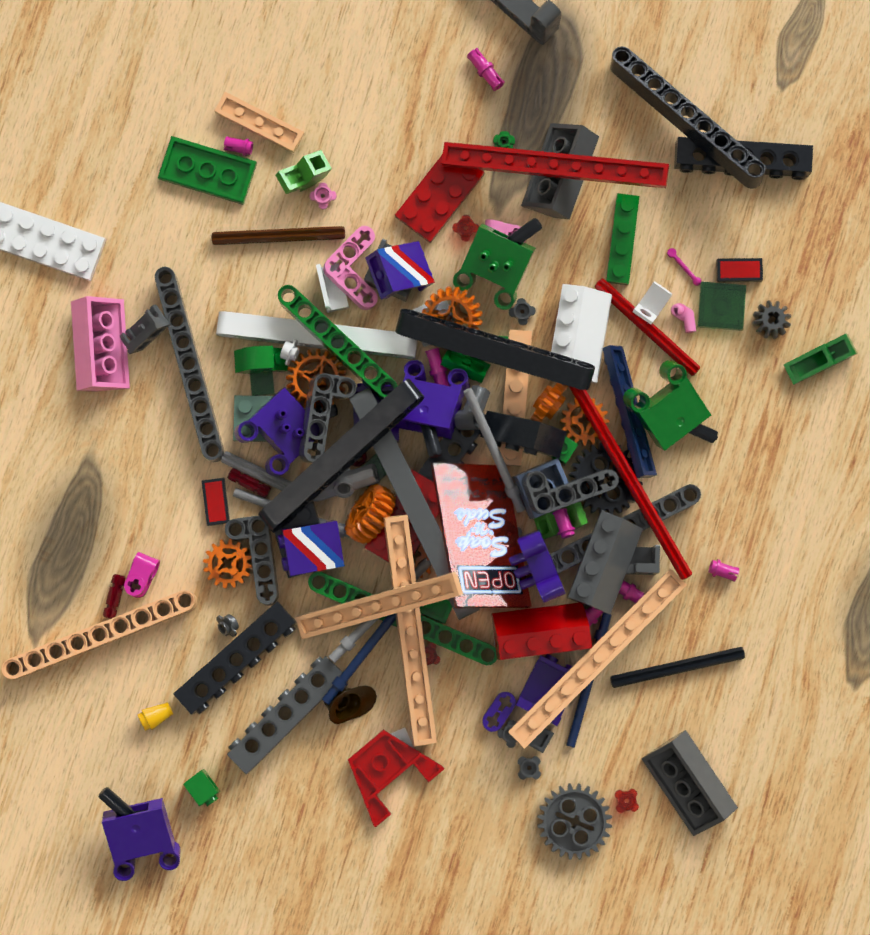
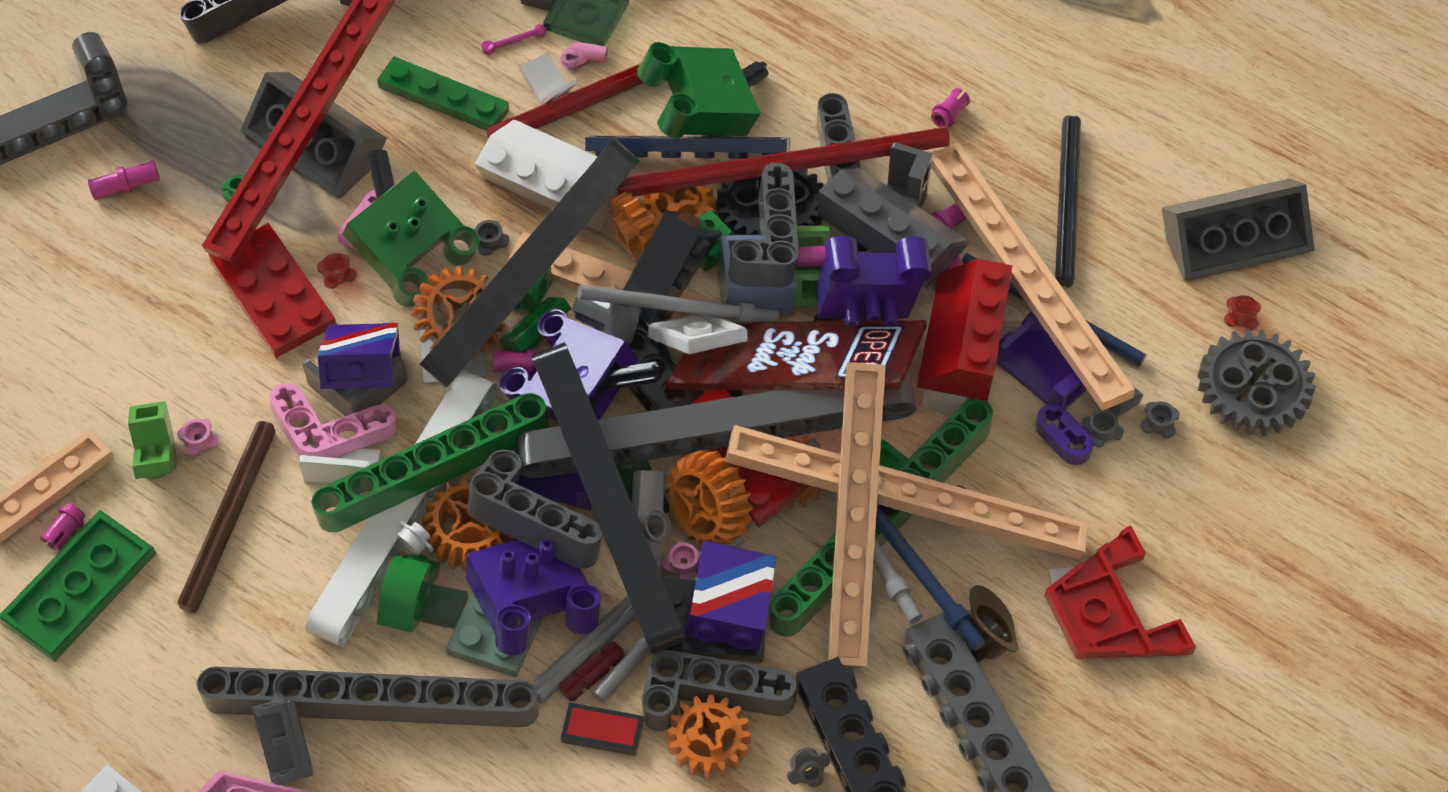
camera: 75 degrees left, 25 degrees down
none -> white plate [648,314,747,354]
none -> bright pink plate [662,541,700,580]

